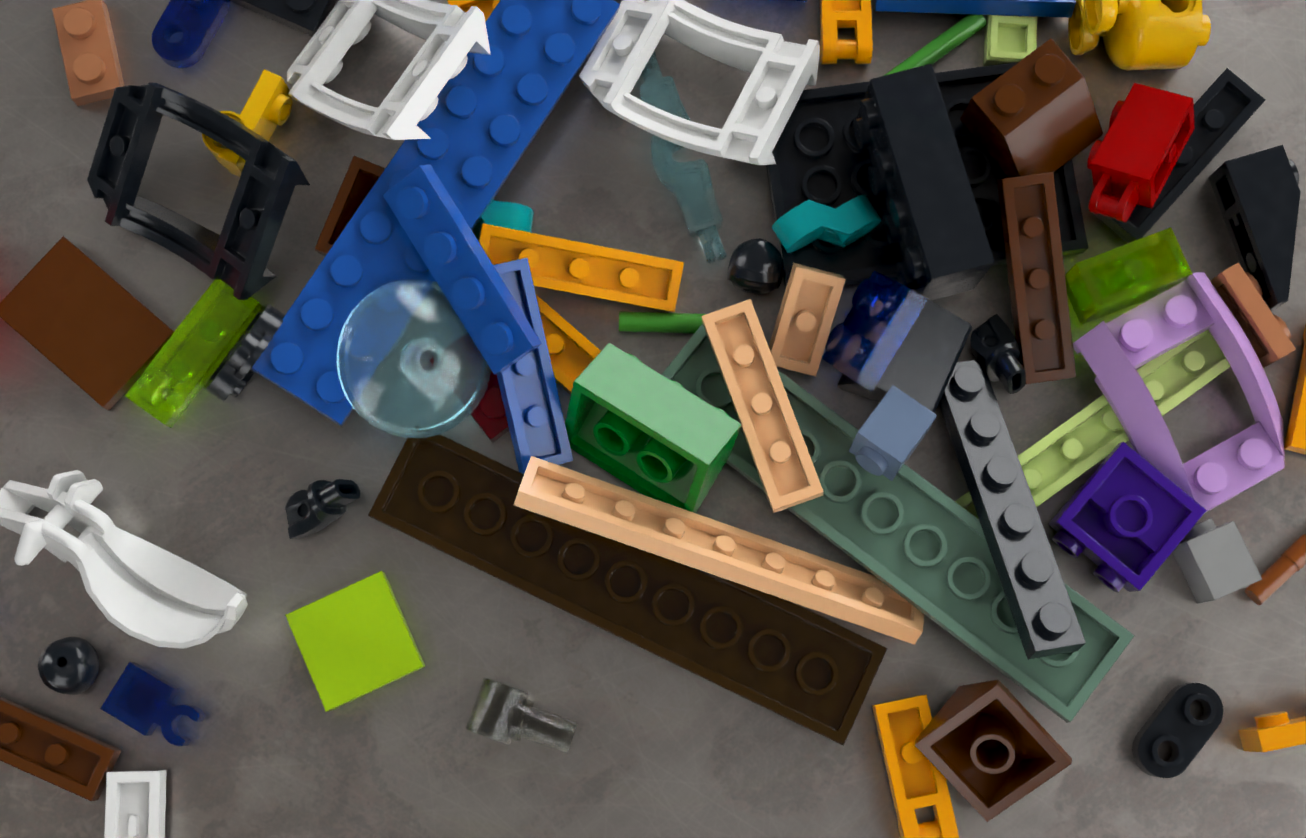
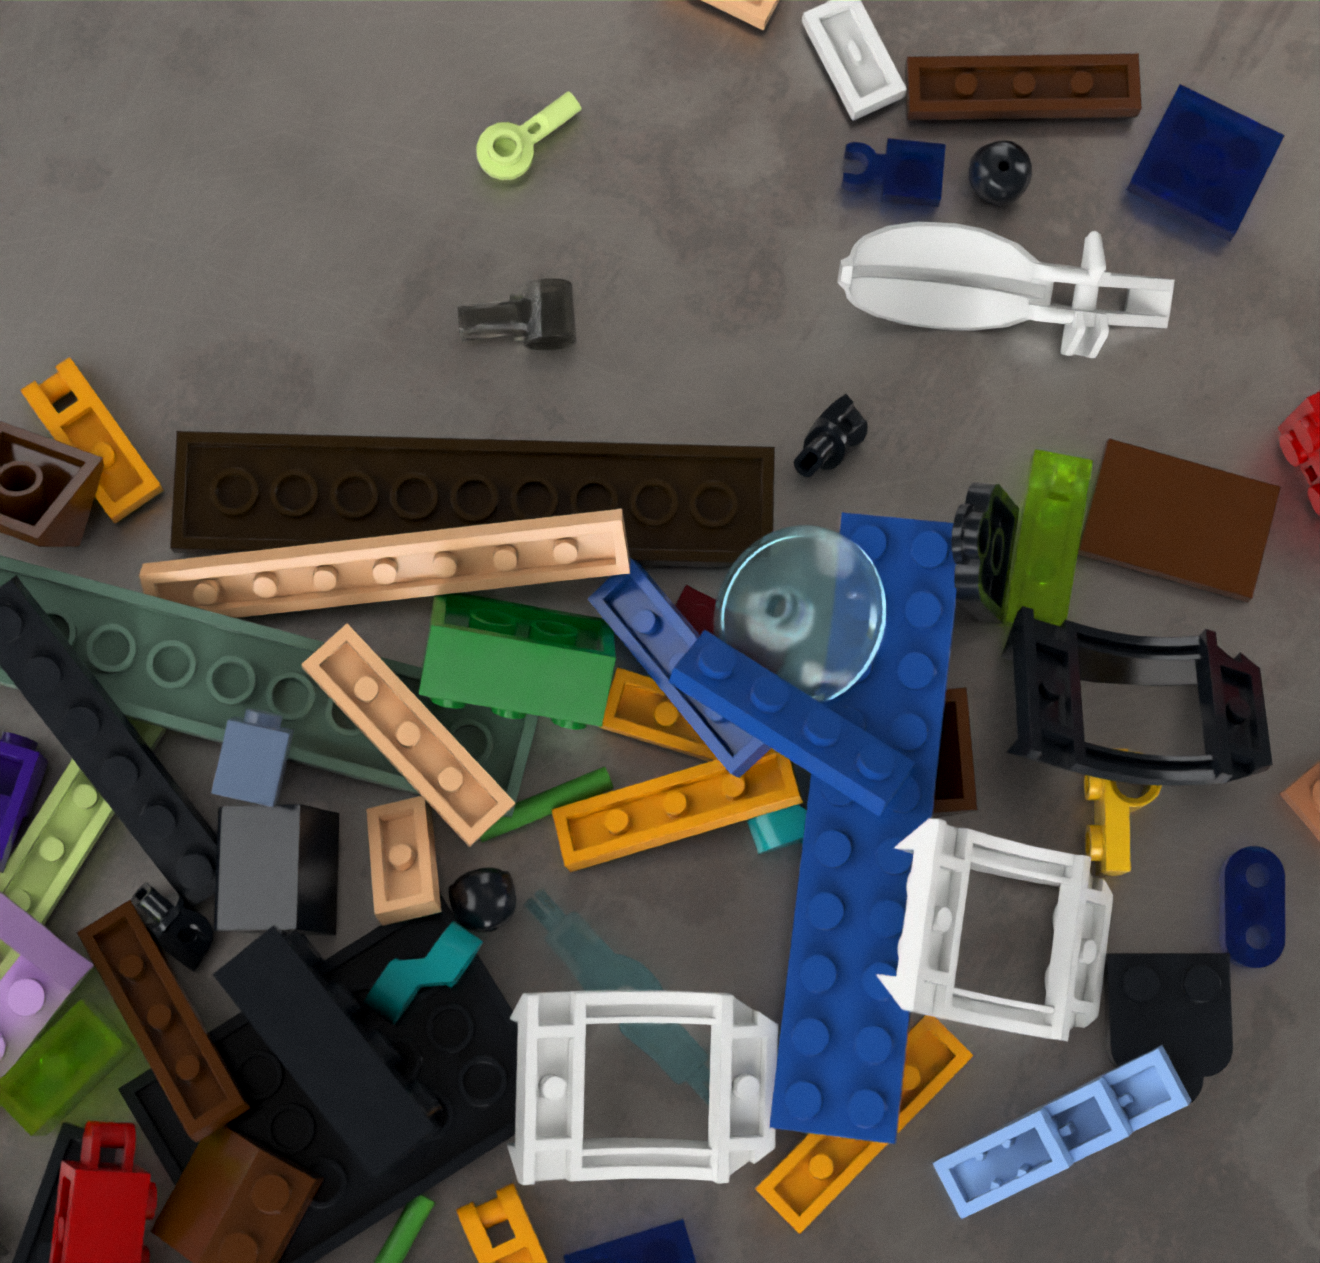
camera: 150 degrees right, 0 degrees up
lime tile [285,571,426,712] -> none
clear blue plate [822,271,928,391] -> none

